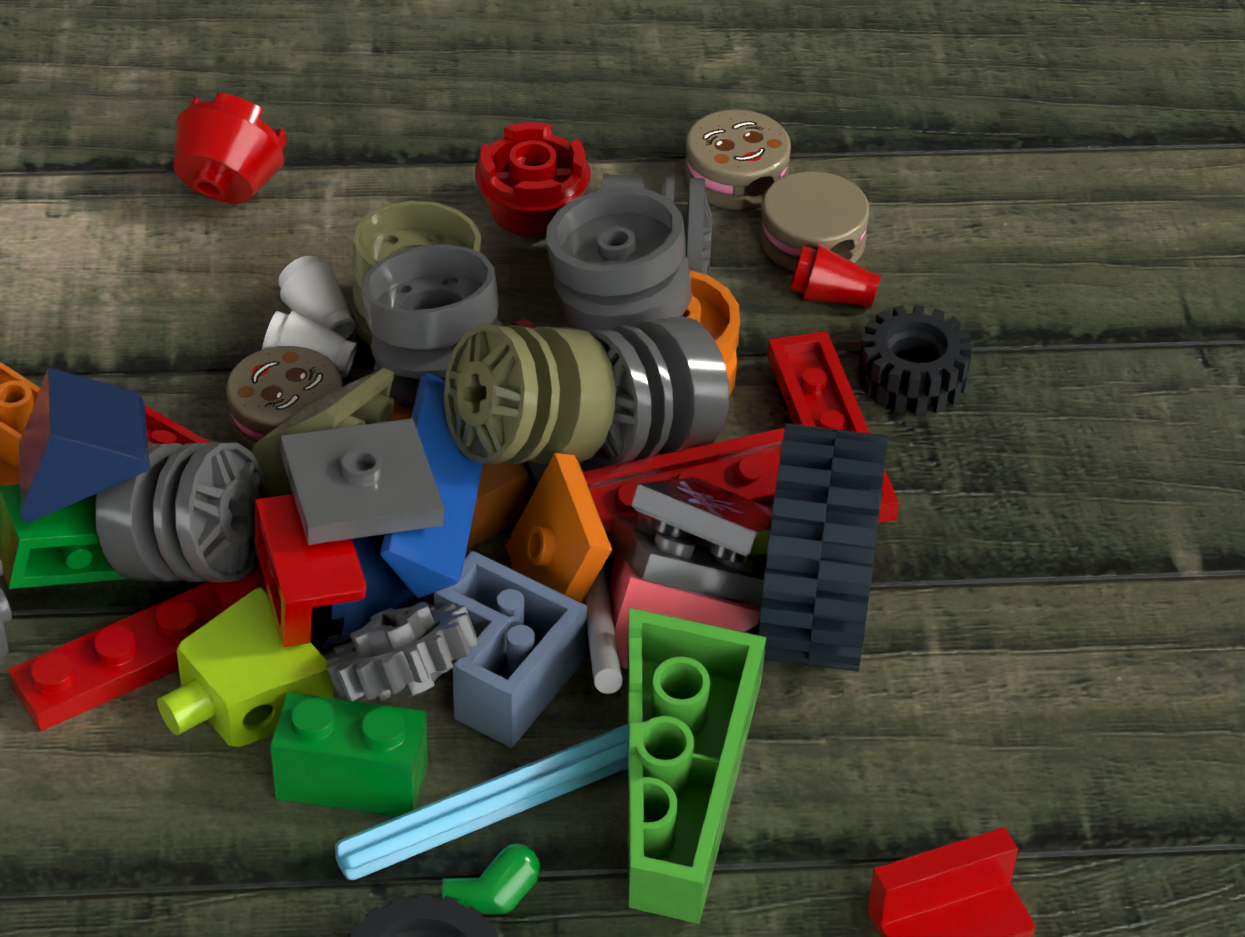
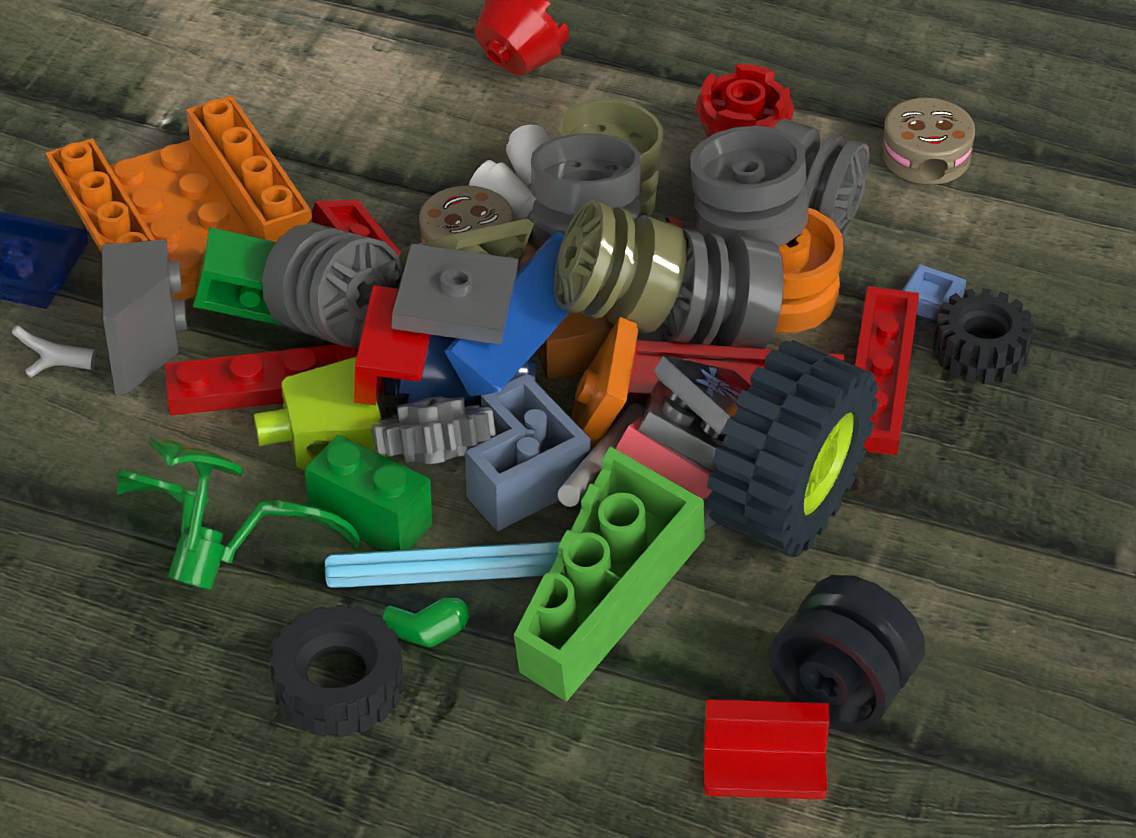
camera: 25 degrees right, 0 degrees up
dark blue slope [19,367,151,524] -> none
dark tan head [759,171,869,272] -> none
red cone [789,244,881,309] -> none
none -> green plant [116,437,360,591]
none -> black wheel [769,575,925,730]
none -> medium blue tile [902,264,966,321]

